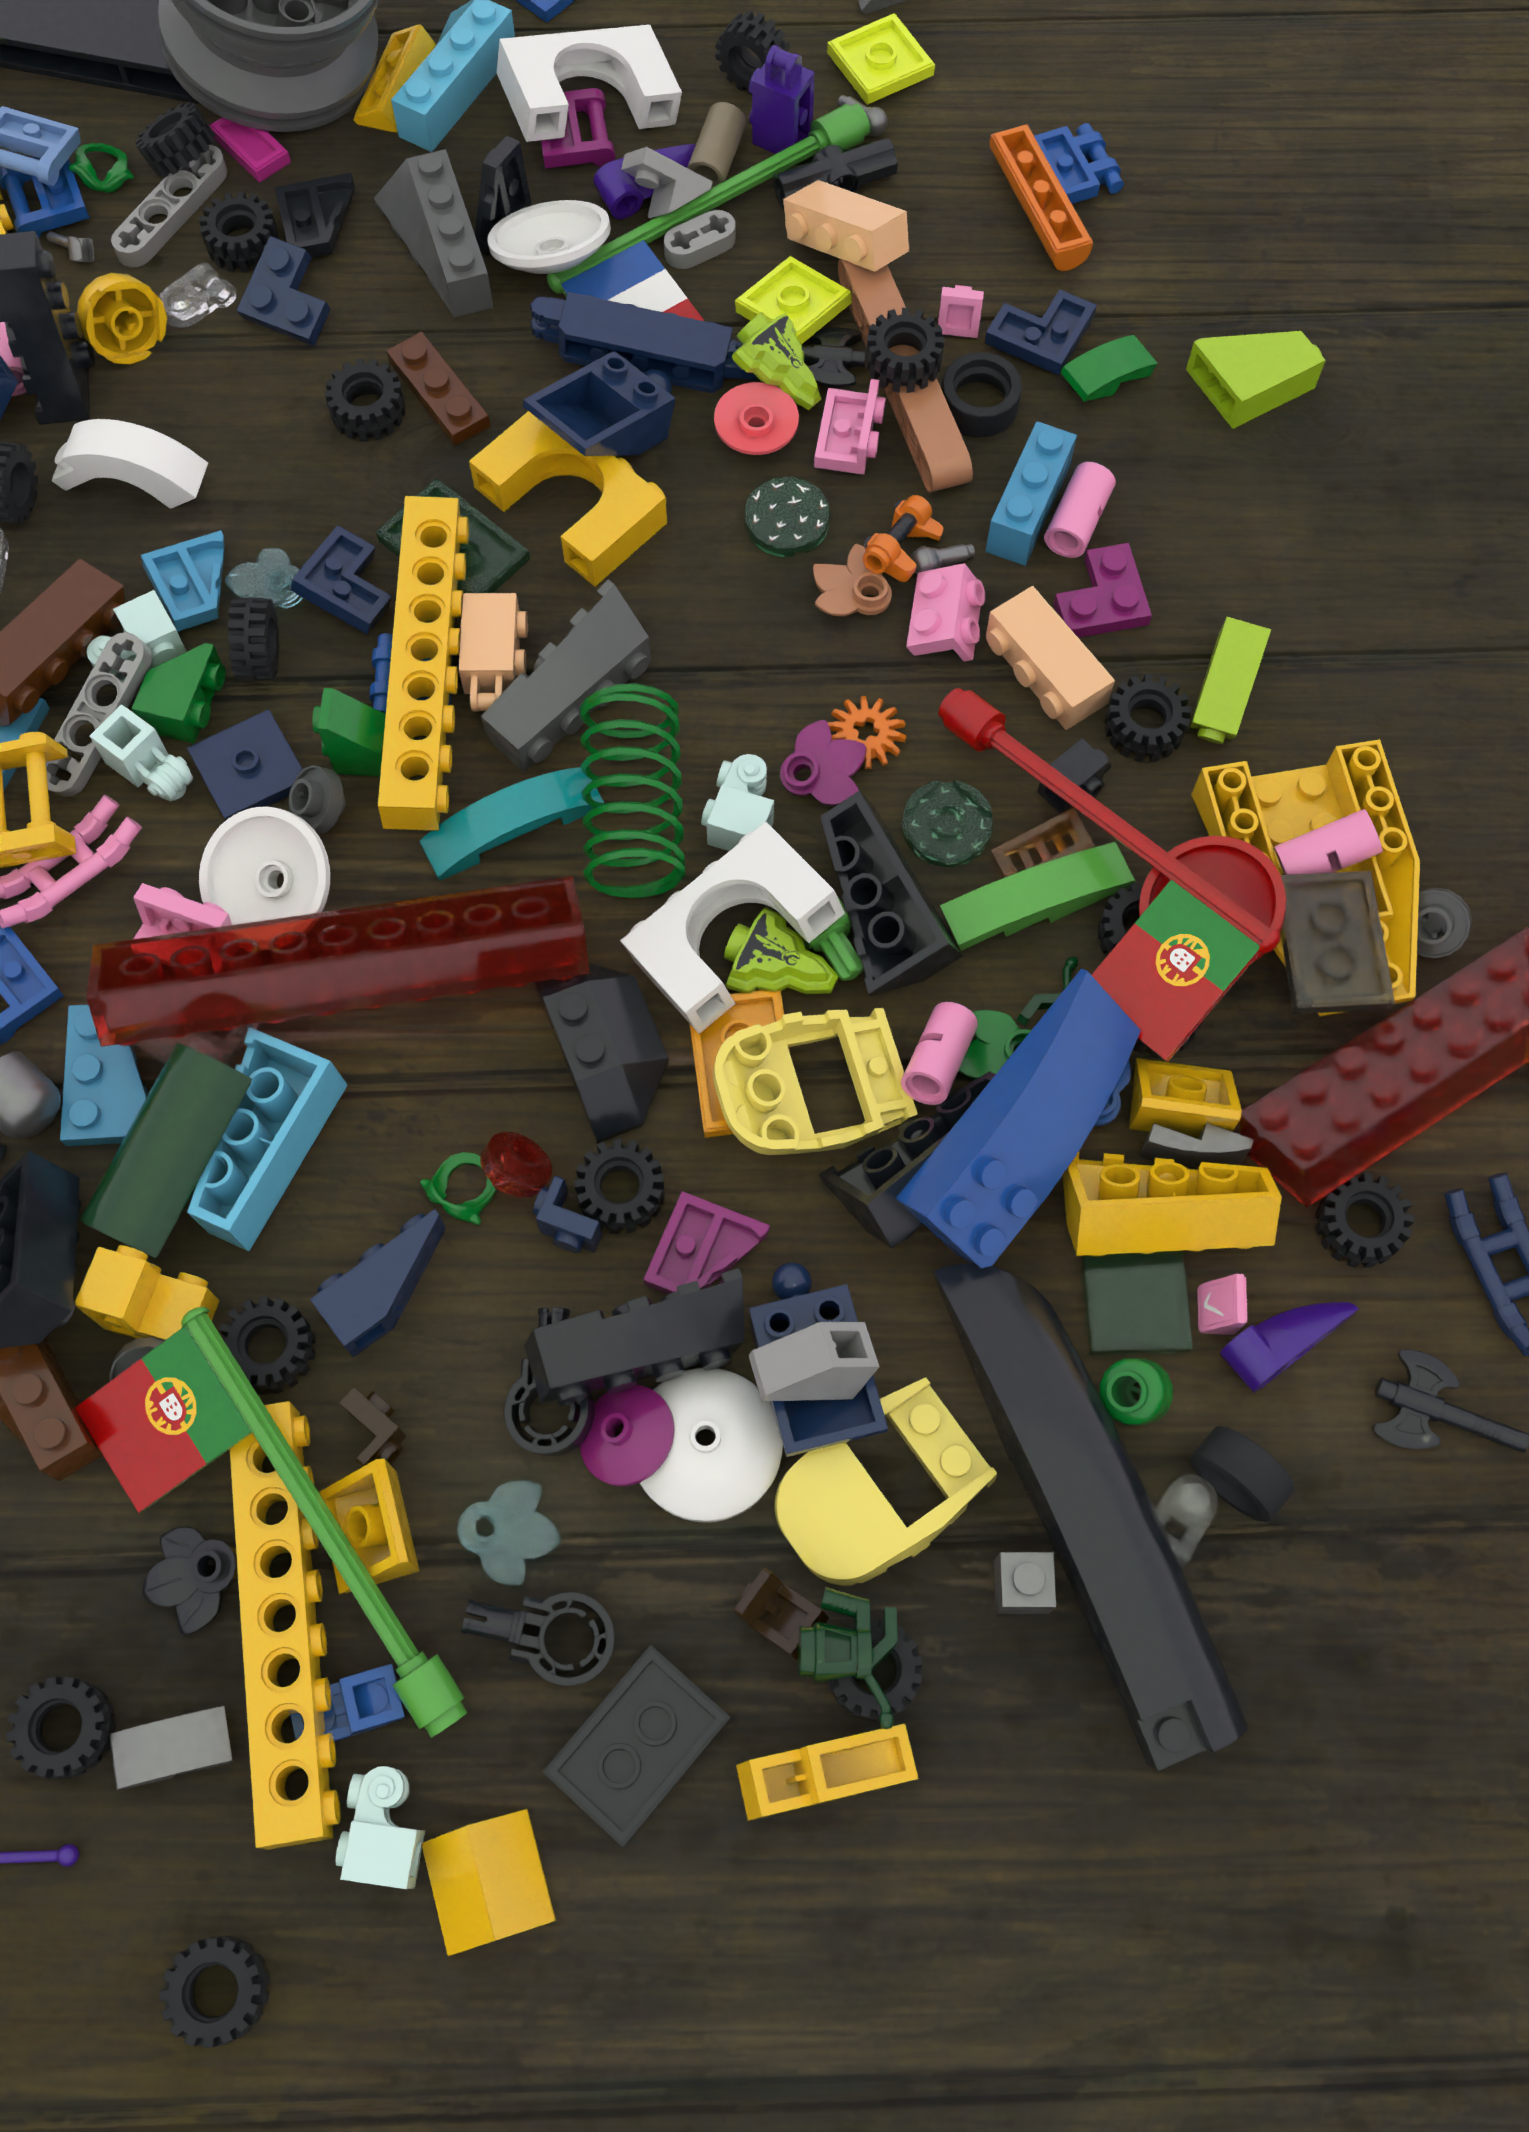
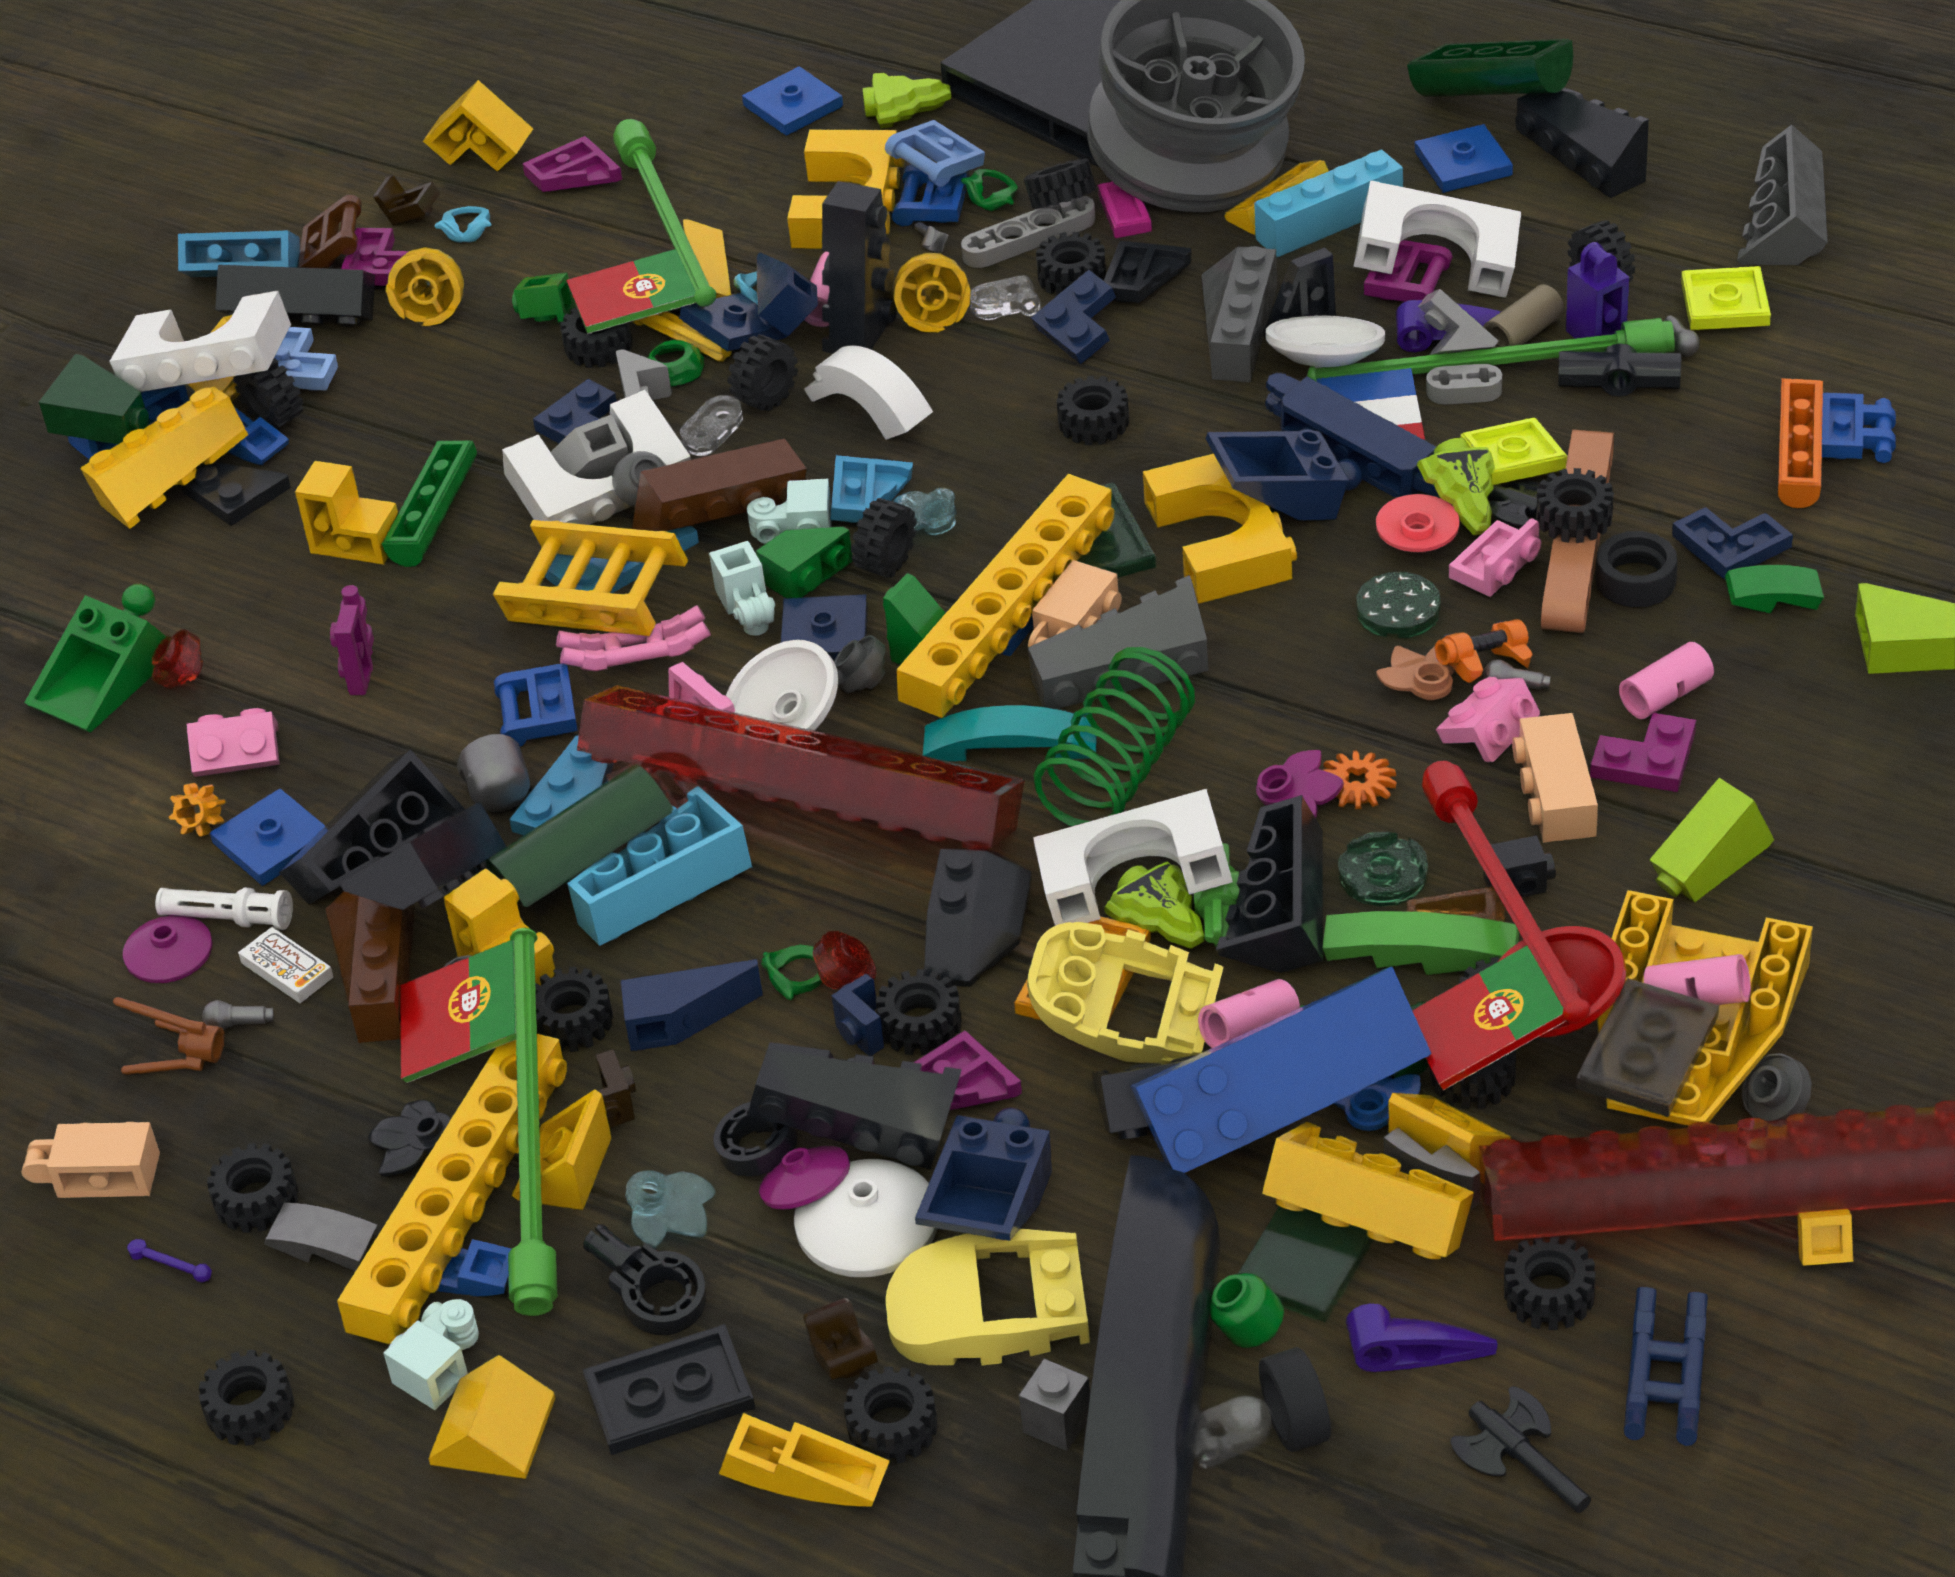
camera: 35 degrees right, 25 degrees down
light grey beam [46,632,152,797] -> none
dark blue plate [290,525,392,635] -> none
reddish brown plate [386,331,490,446] -> none
light aqua brick [701,754,774,851] -> none
light grey slope [749,1322,880,1401] -> none
light nougat brick [783,180,909,272] -> none
dark green piece [798,1587,898,1729] -> none
bright pink tile [938,285,984,338] -> none
dark azure brick [985,421,1077,566] -> none
black tyre [1104,674,1191,762] -> none
bright pink slope [1197,1274,1247,1335] -> none

